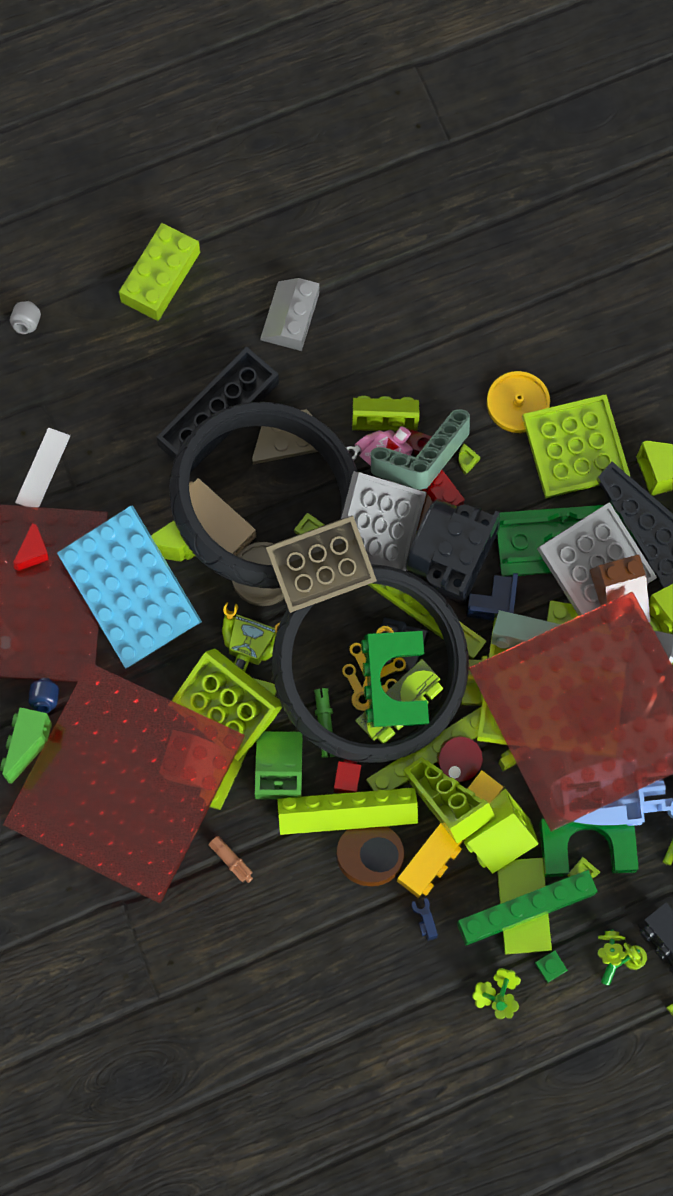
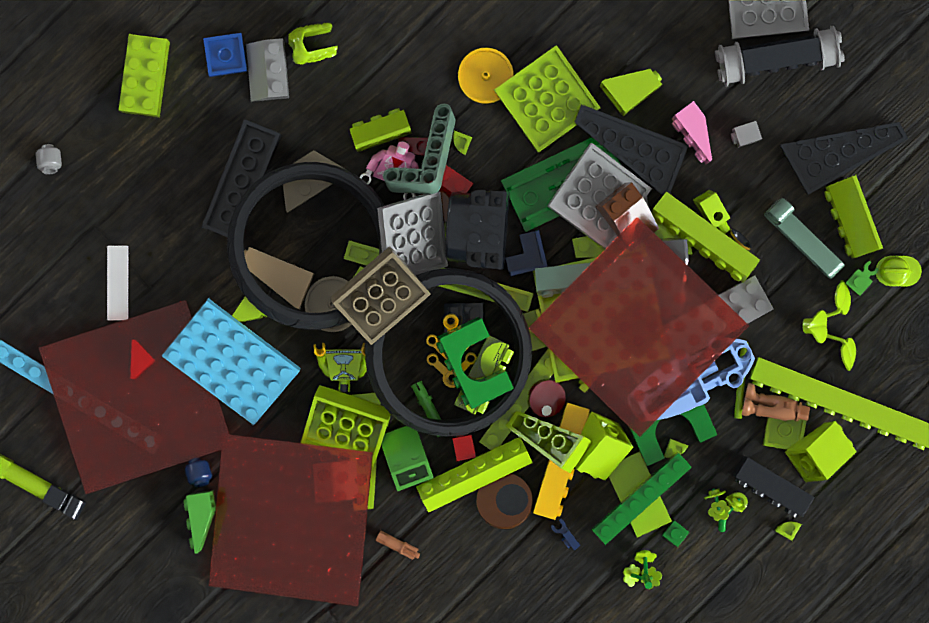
camera: 20 degrees left, 15 degrees up
none -> blue plate [203,33,247,77]
none -> lime piece [288,23,337,64]

